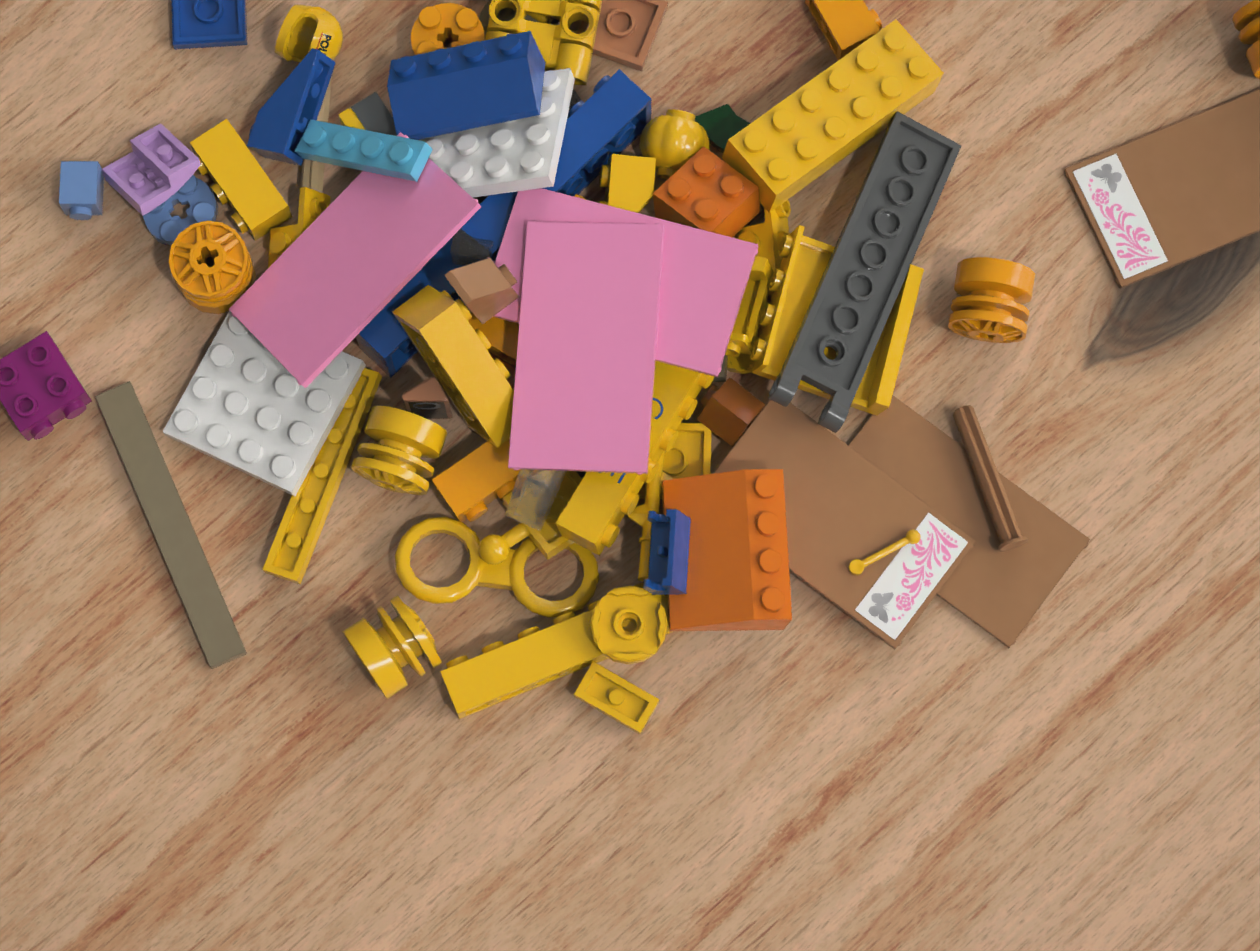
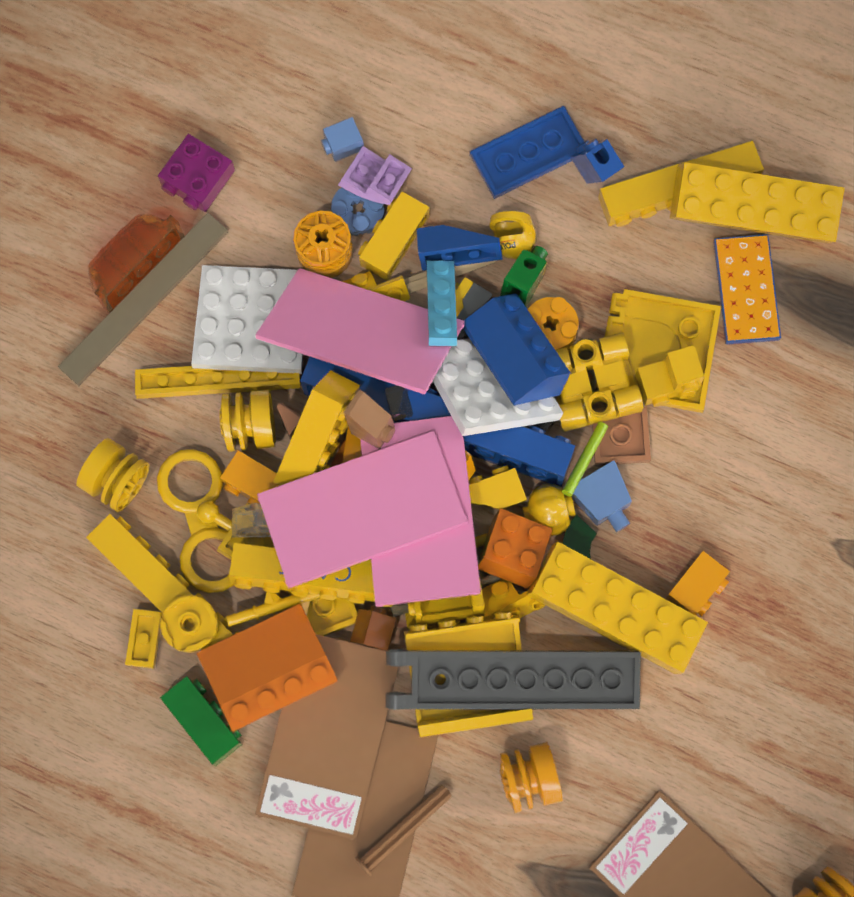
camera: 70 degrees right, 0 degrees up
blue hinge [643,509,691,595] -> none
yellow hinge [849,530,921,576] -> none
none -> clear orange windscreen [88,214,184,313]
none -> green brick [160,676,242,767]
none -> green torso [500,246,548,307]
none -> lime bar [562,422,608,497]
none -> medium blue torso [572,460,632,532]

